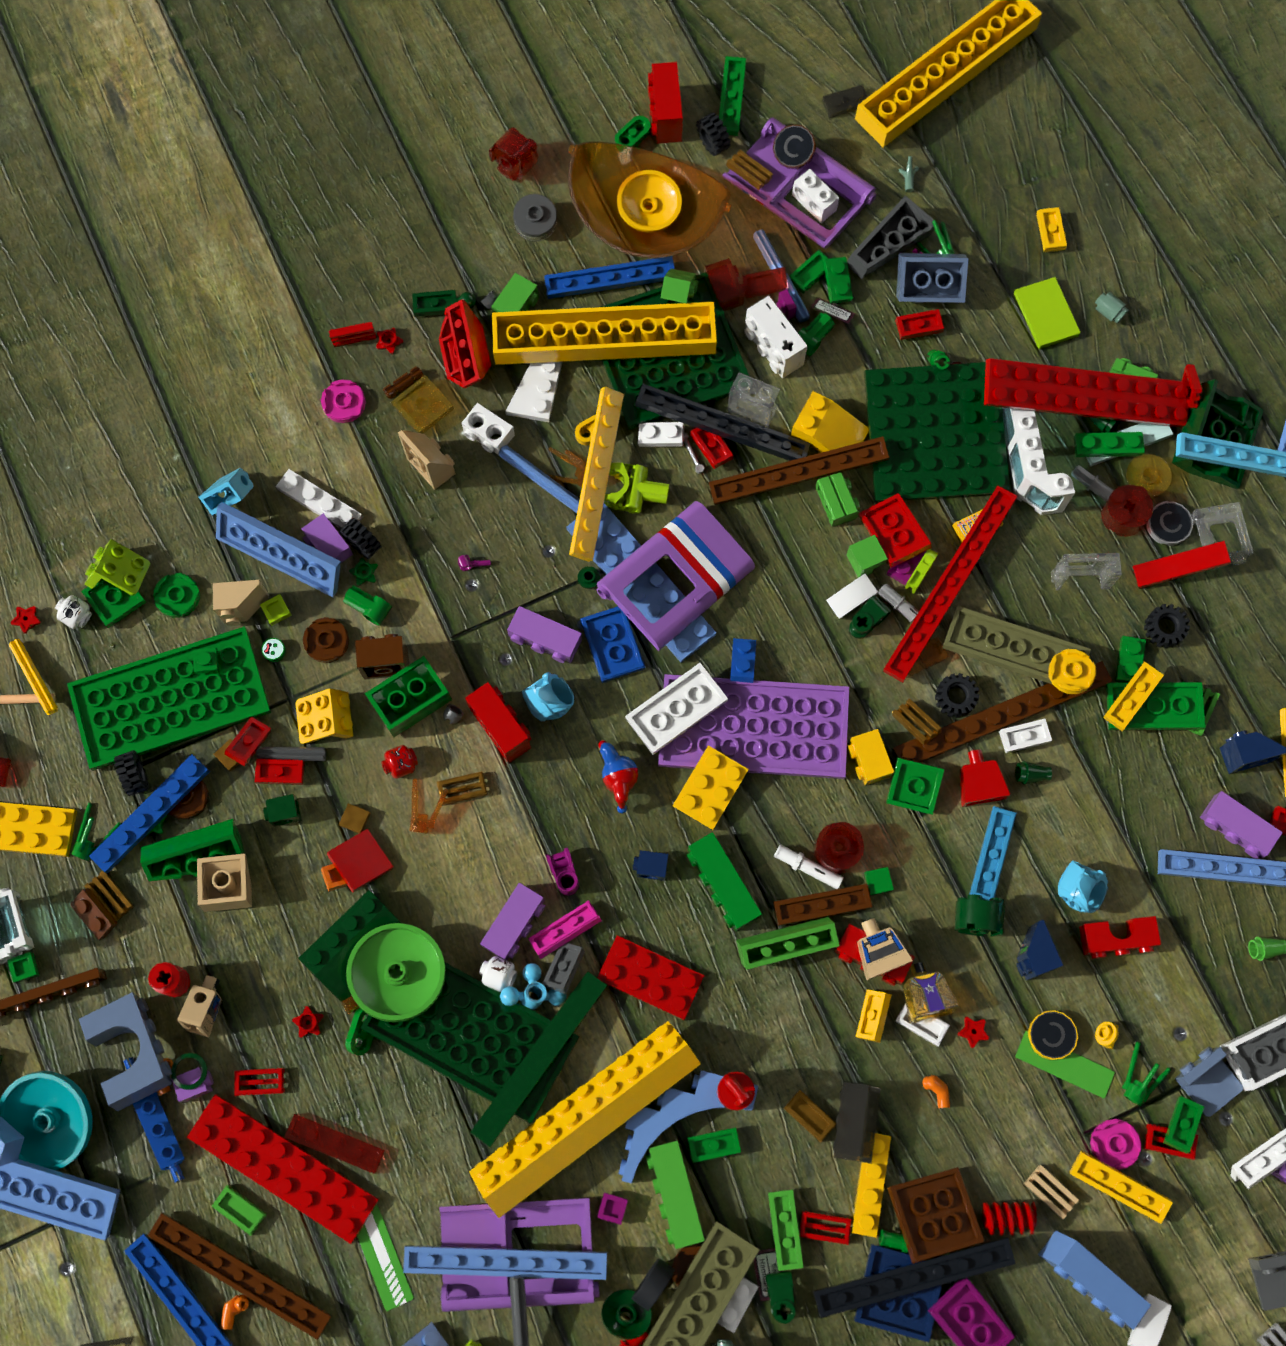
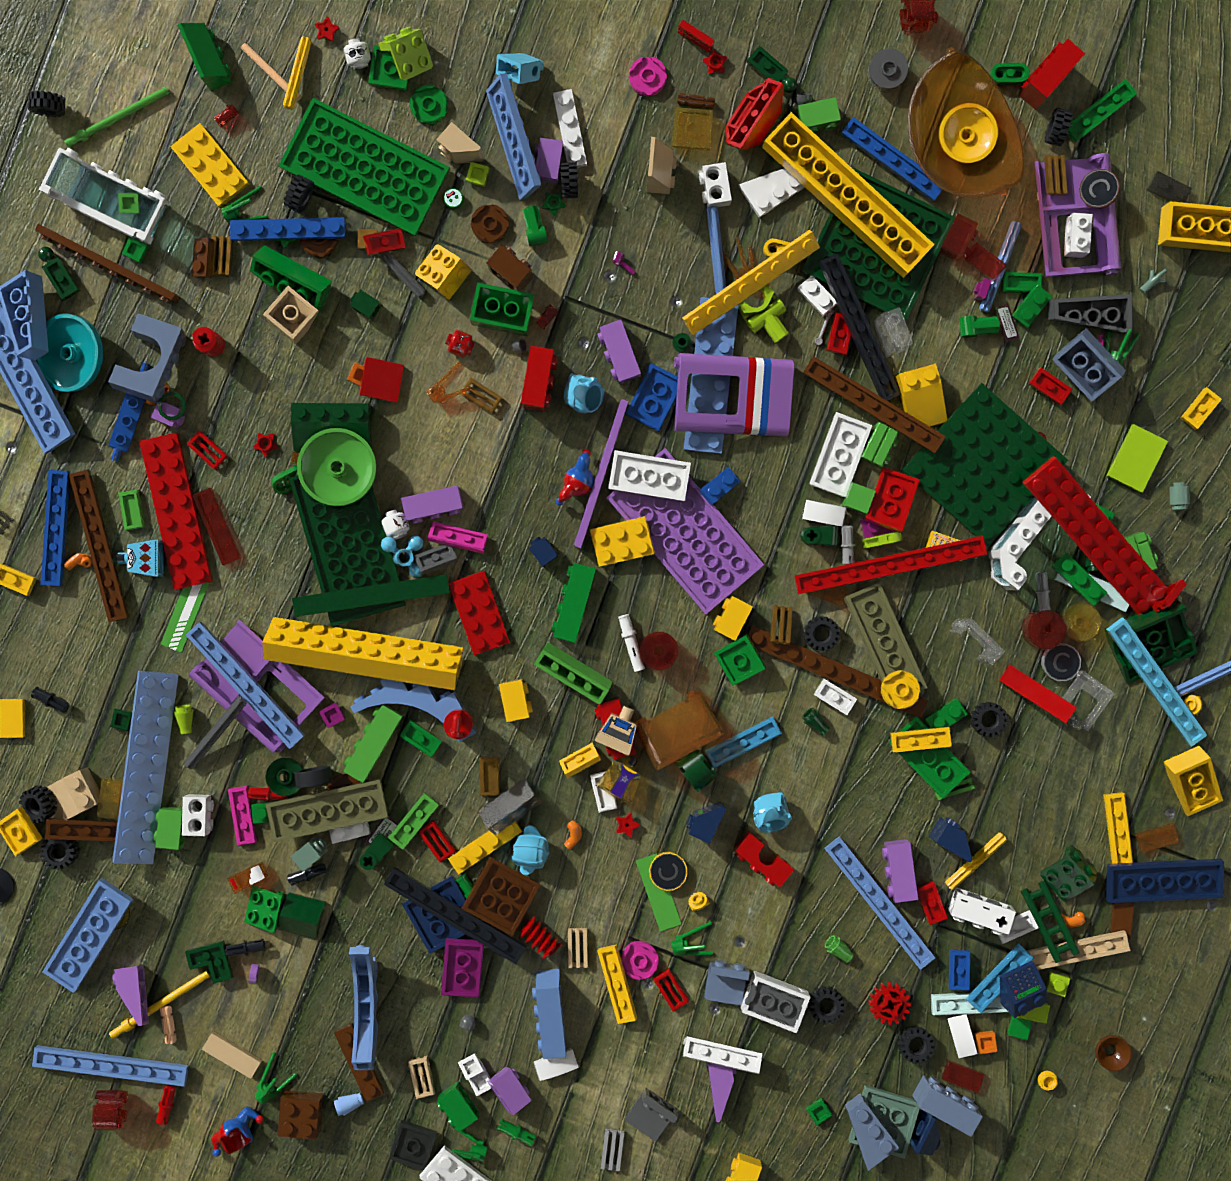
camera: 45 degrees right, 15 degrees up
tan torso [177,976,222,1038] -> none
green plate [193,647,219,674] -> none
red plate [254,759,305,785] -> none
pearl gold tile [338,803,371,834] -> none
magenta piece [545,847,579,896] -> none
bright green brick [660,268,698,303] -> none
white piece [744,296,807,379] -> none
reddish brown plate [773,884,872,926] -> none
green tile [864,867,894,896] -> none
green pin [927,350,950,369] -> none
red torso [960,749,1010,807] -> none
green plate [1163,1096,1204,1154] -> none
none -> medium azure torso [117,540,164,577]
none -> yellow brick [499,679,533,722]
none -> medium azure piece [512,825,550,875]
none -> clear red pin [535,304,559,329]
none -> medium lavender tile [574,399,628,549]
none -> clear orange windscreen [635,689,724,770]
none -> white plate [809,412,872,498]

